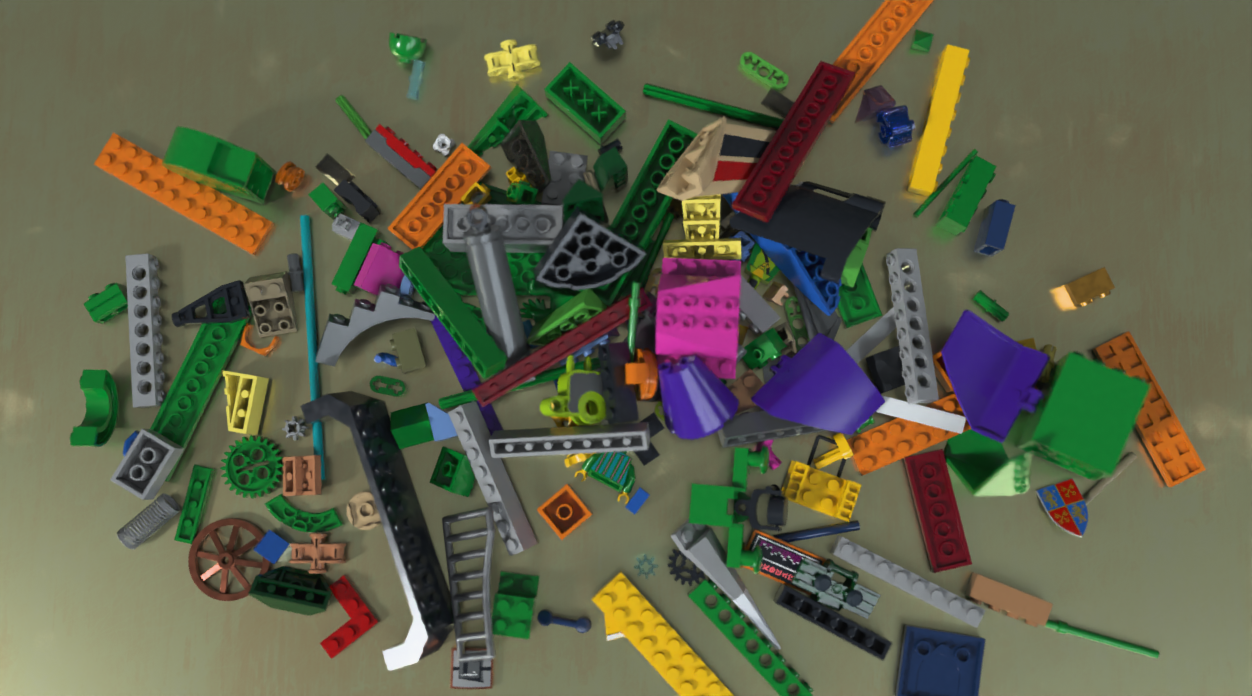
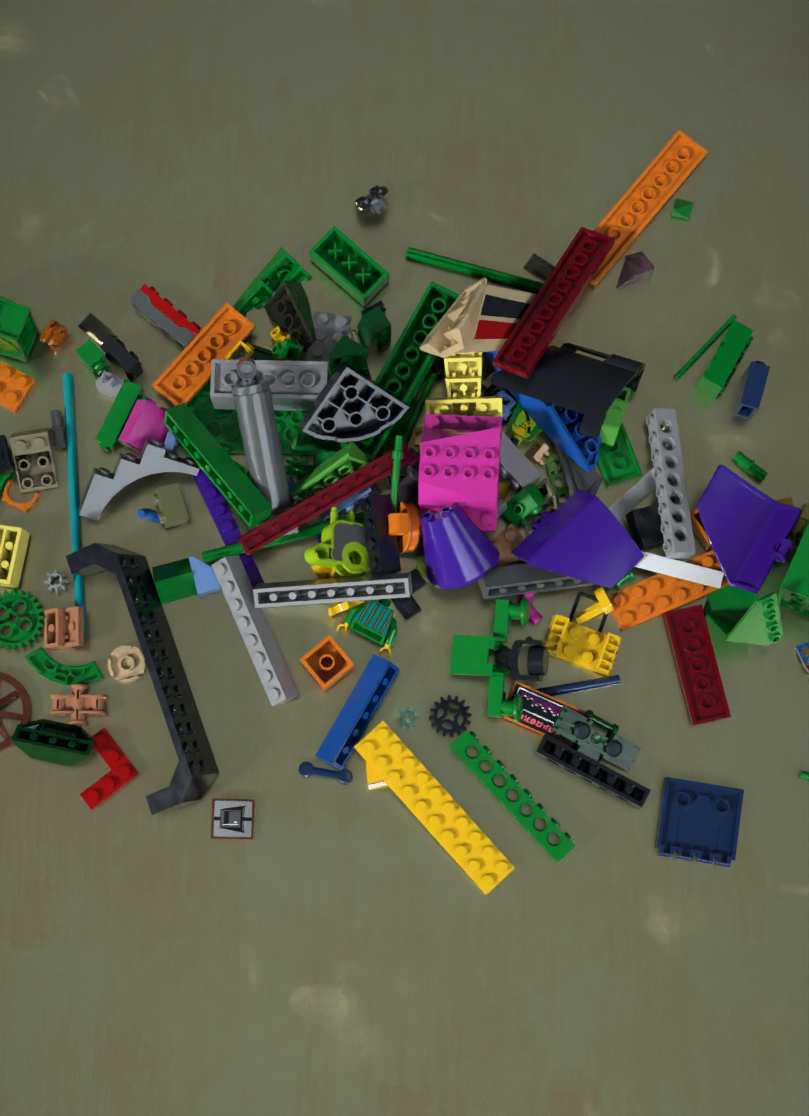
camera: 10 degrees left, 5 degrees down
blue piece [253,530,290,564] -> none
bright green axle [335,95,372,139] -> none
green beam [370,376,407,397] -> none
green cylinder [389,32,427,63] -> none
clear light blue pin [406,60,425,100] -> none
green slope [429,446,475,497] -> none
white plate [433,134,455,156] -> none
flat silver bar [442,507,495,663] -> none
light yellow axle [484,39,541,81] -> none
green bracket [492,571,540,639] -> none
blue piece [625,487,650,514] -> none
light grey plate [671,518,781,649] -> none
bright green beam [740,52,789,91] -> none
light grey brick [829,535,986,628] -> none
clear blue brick [875,105,915,148] -> none
yellow brick [906,44,970,197] -> none
medium nougat brick [964,572,1053,628] -> none
none -> blue brick [315,654,400,771]

